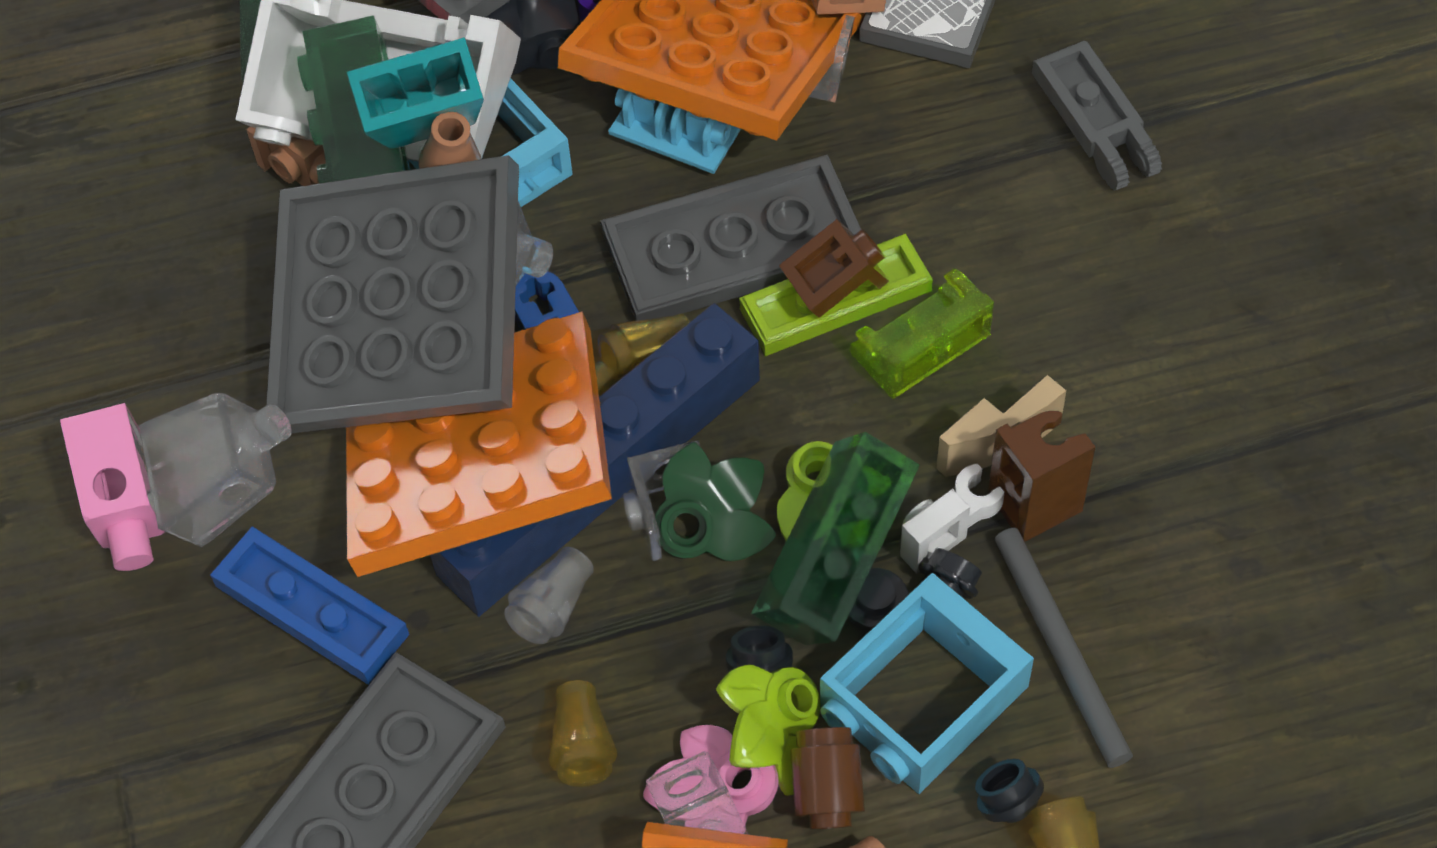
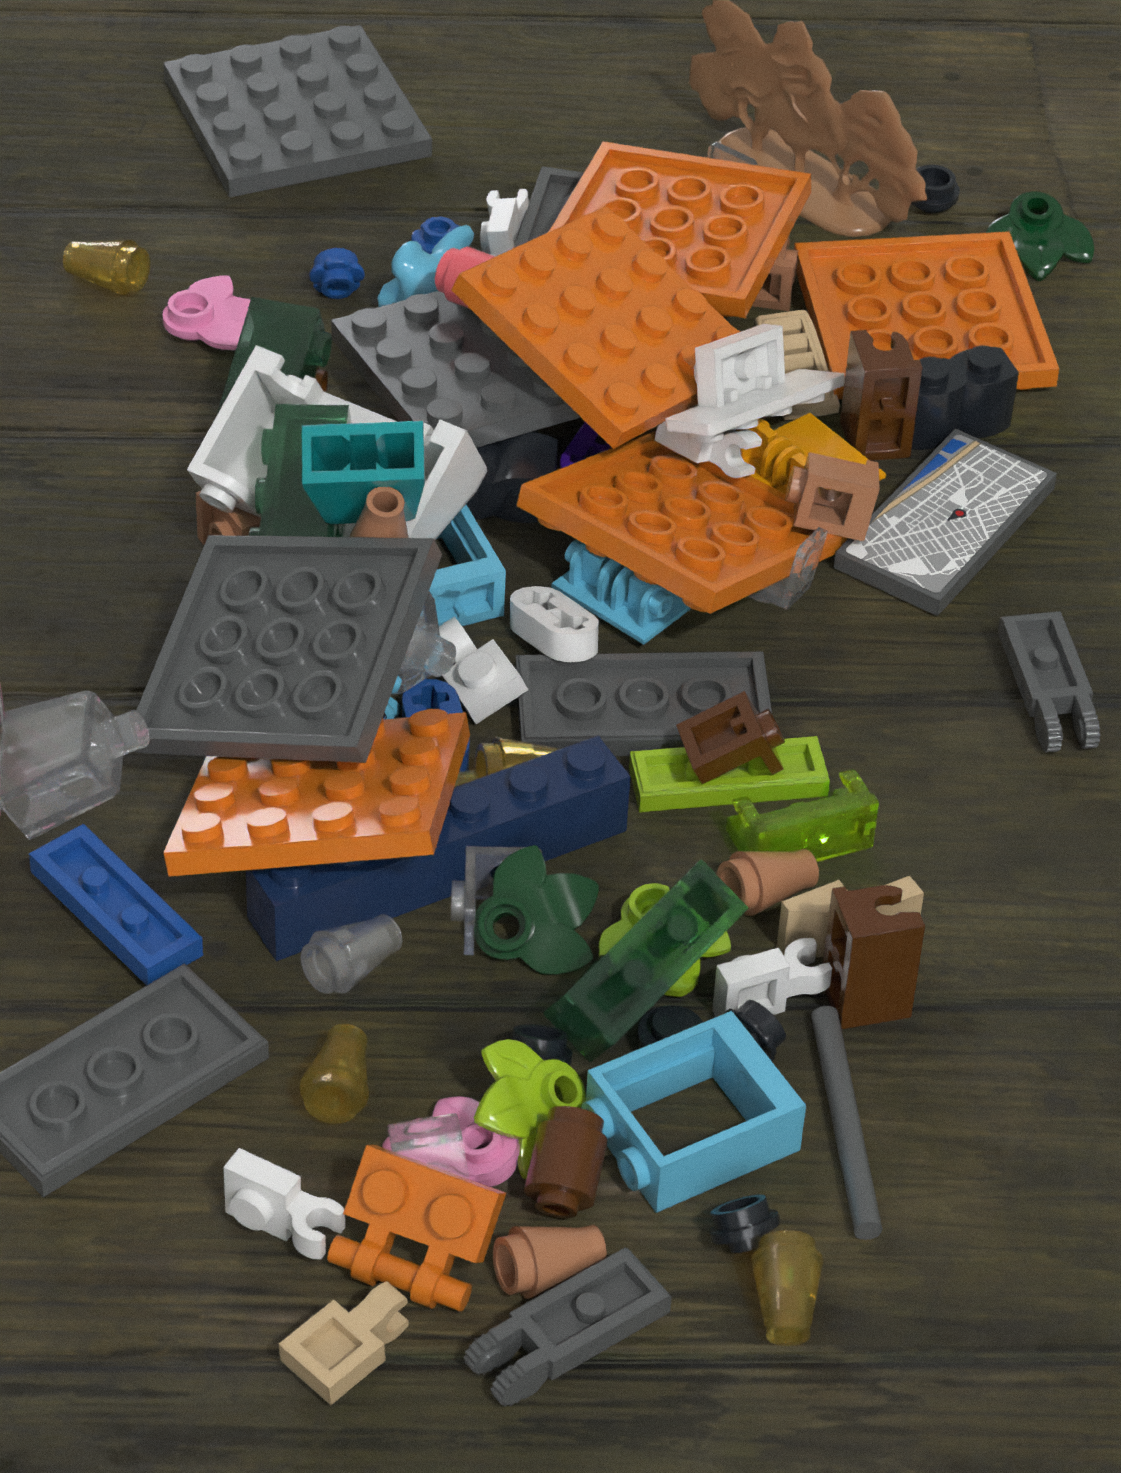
camera: 10 degrees right, 15 degrees down
none -> white plate [434,616,528,724]
none -> white beam [510,586,599,662]
none -> nougat cone [716,849,819,916]

